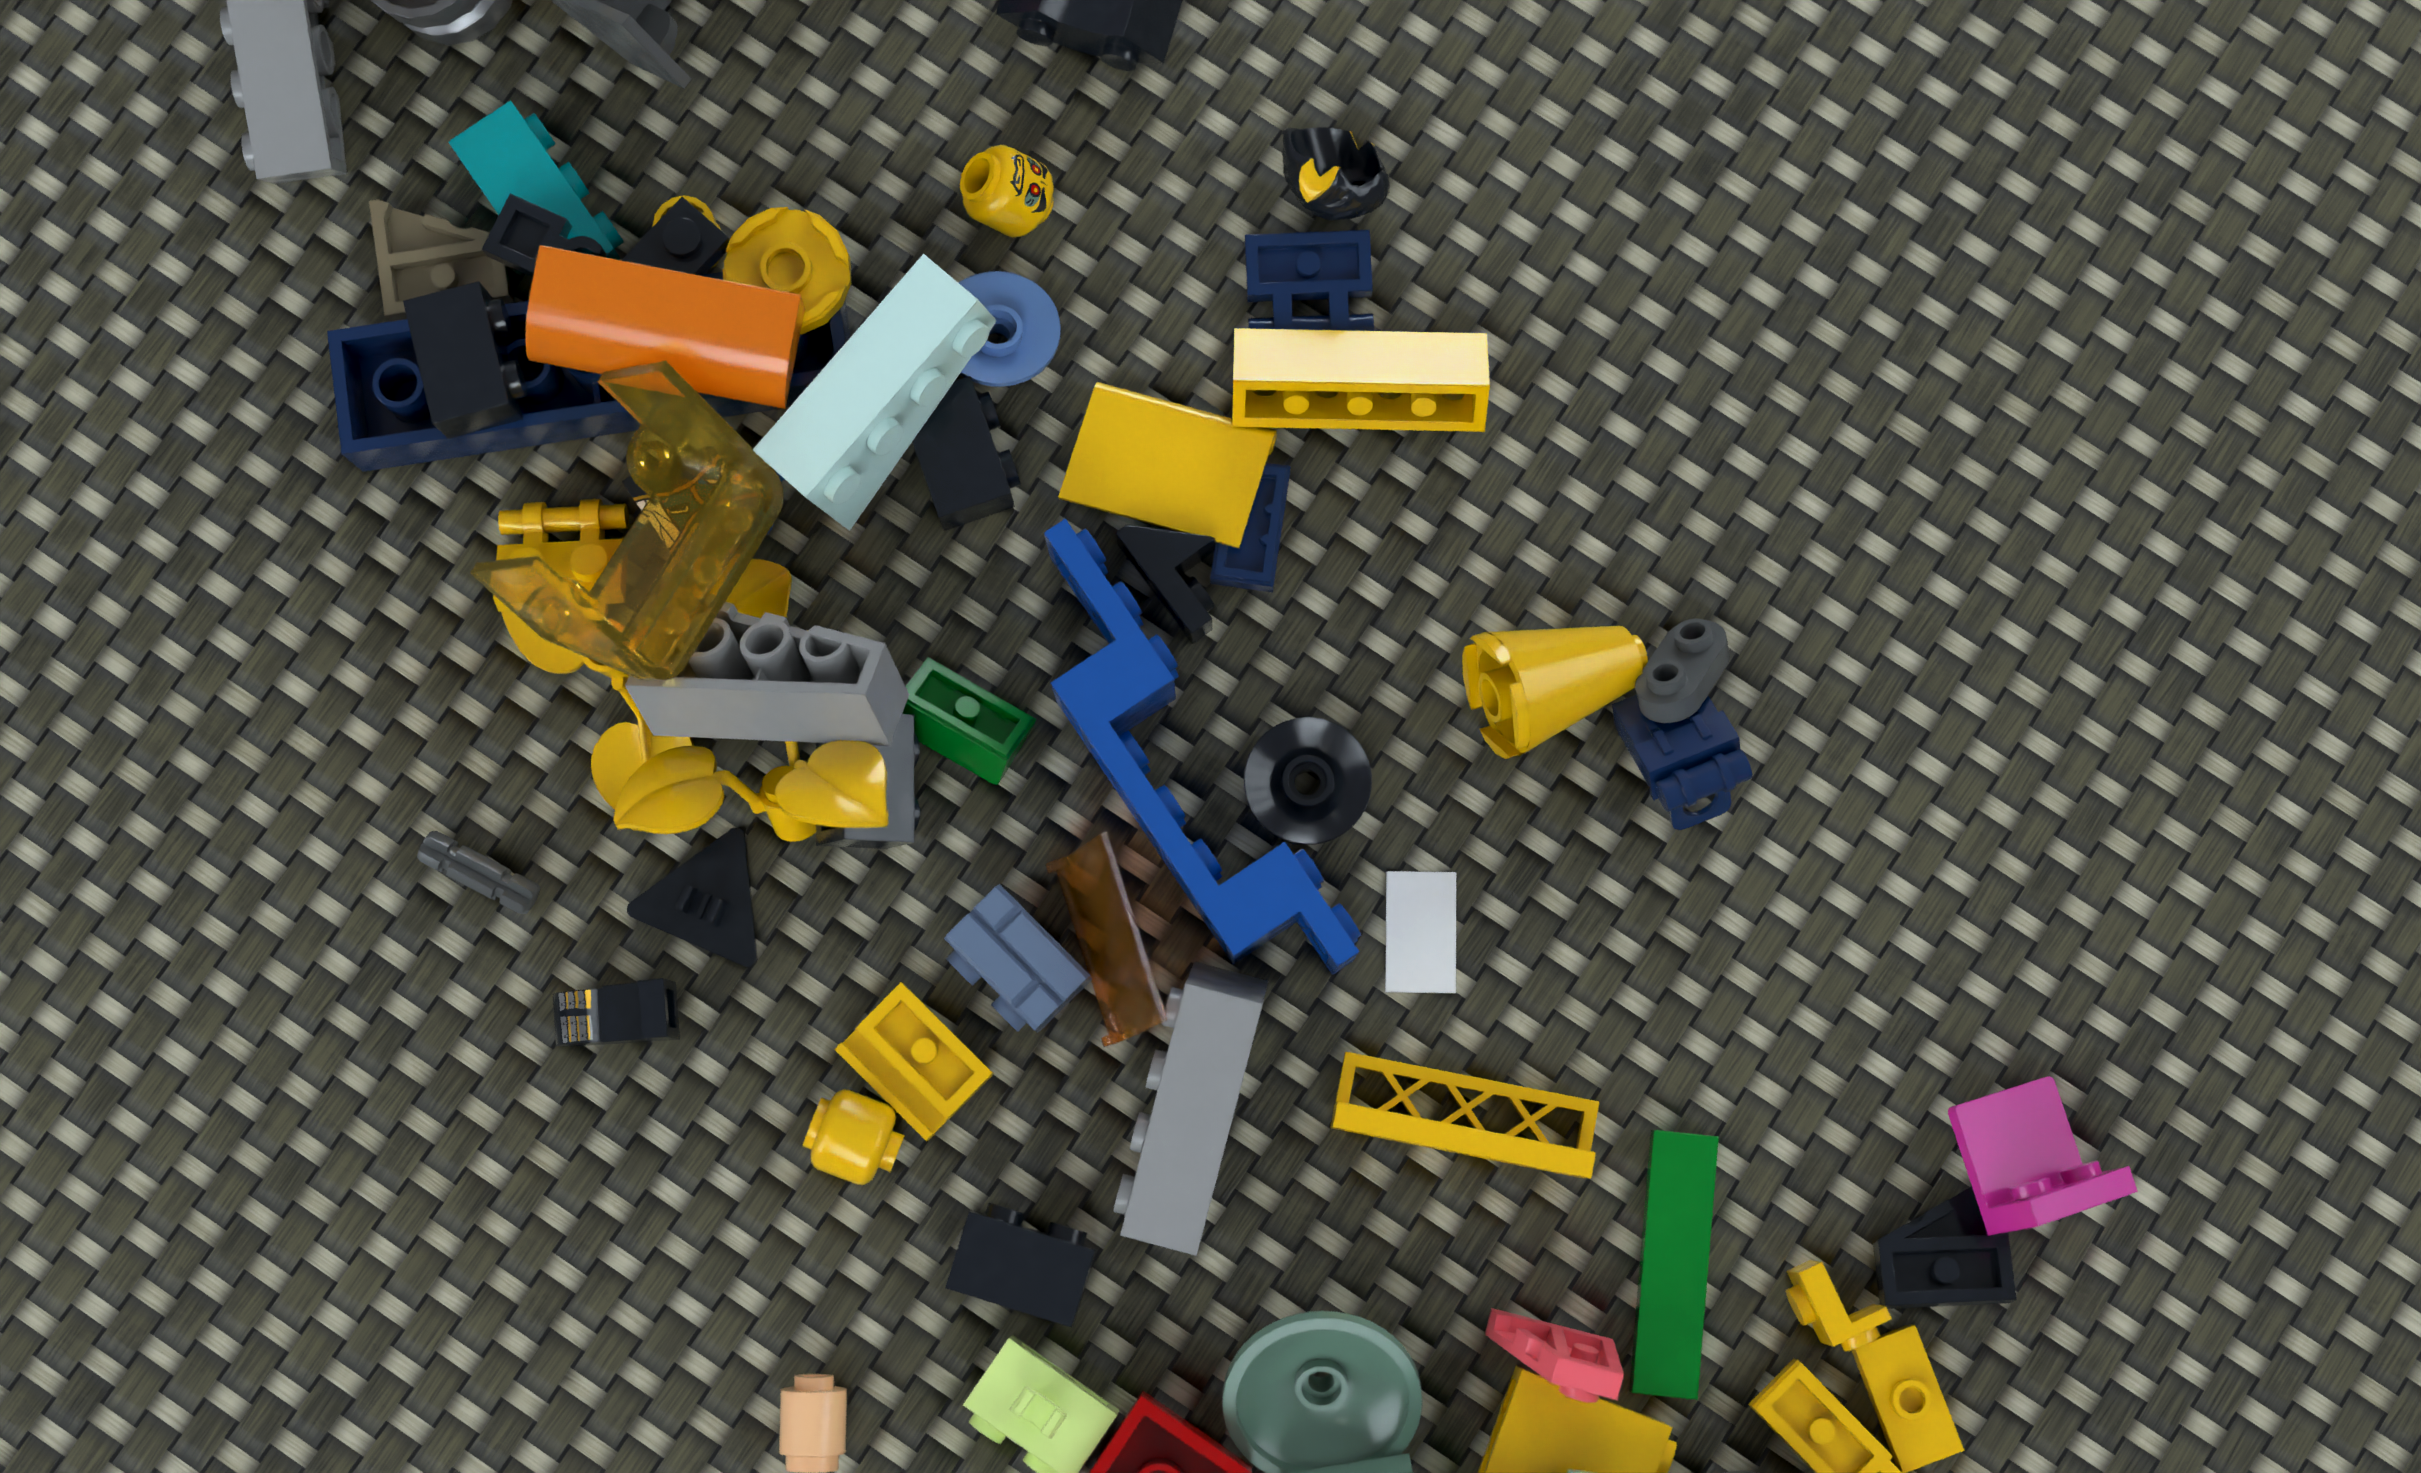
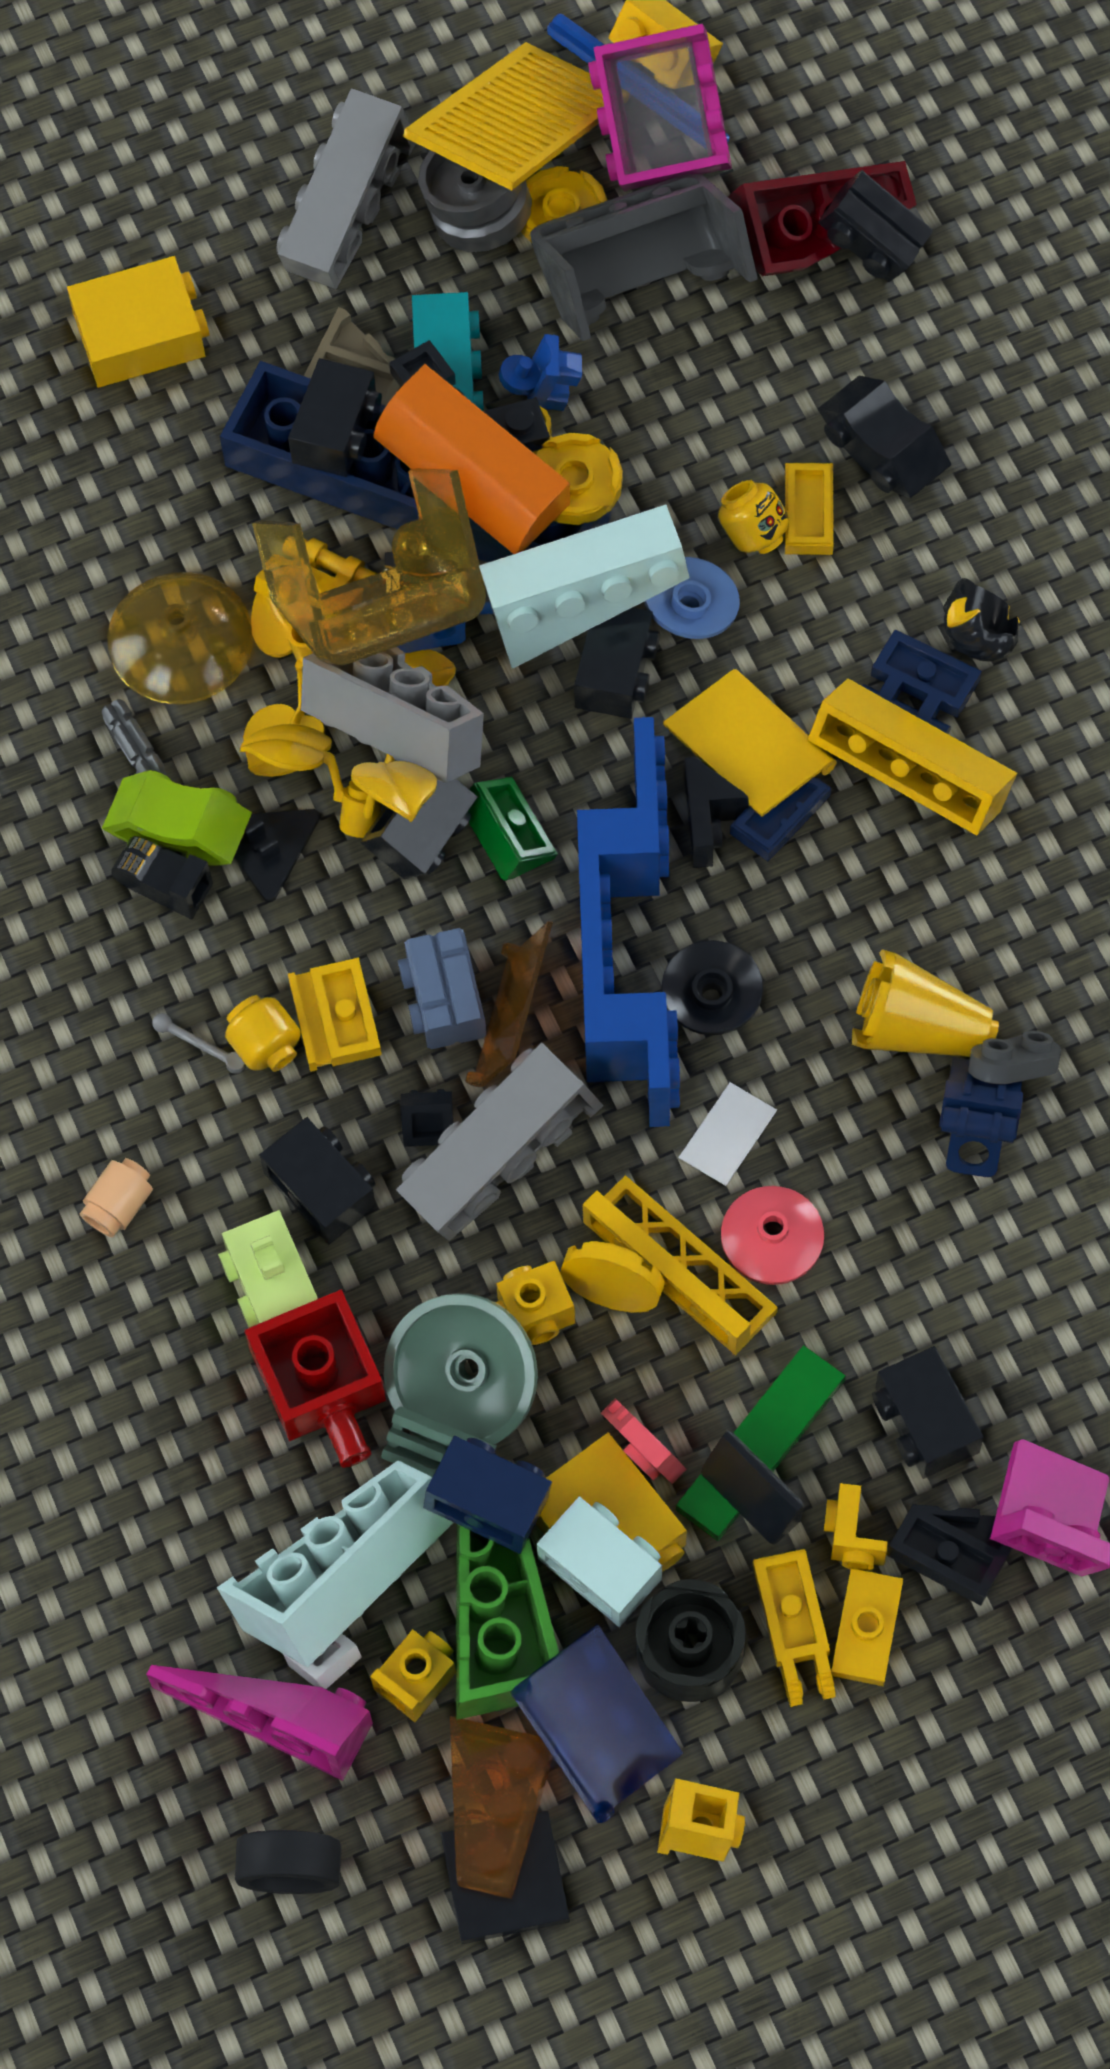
camera: 35 degrees right, 15 degrees down
none -> yellow brick [67,256,210,388]
none -> lime brick [102,770,252,866]
none -> clear yellow dish [108,572,253,704]
none -> light grey hinge [152,1013,246,1074]
none -> black tile [400,1089,454,1147]
none -> yellow brick [495,1260,575,1345]
none -> blue hips [498,334,582,411]
none -> yellow tile [560,1241,665,1313]
none -> black slope [701,1431,803,1545]
none -> coral dish [721,1186,824,1285]
none -> yellow tile [785,463,833,555]
none -> black brick [872,1346,984,1479]

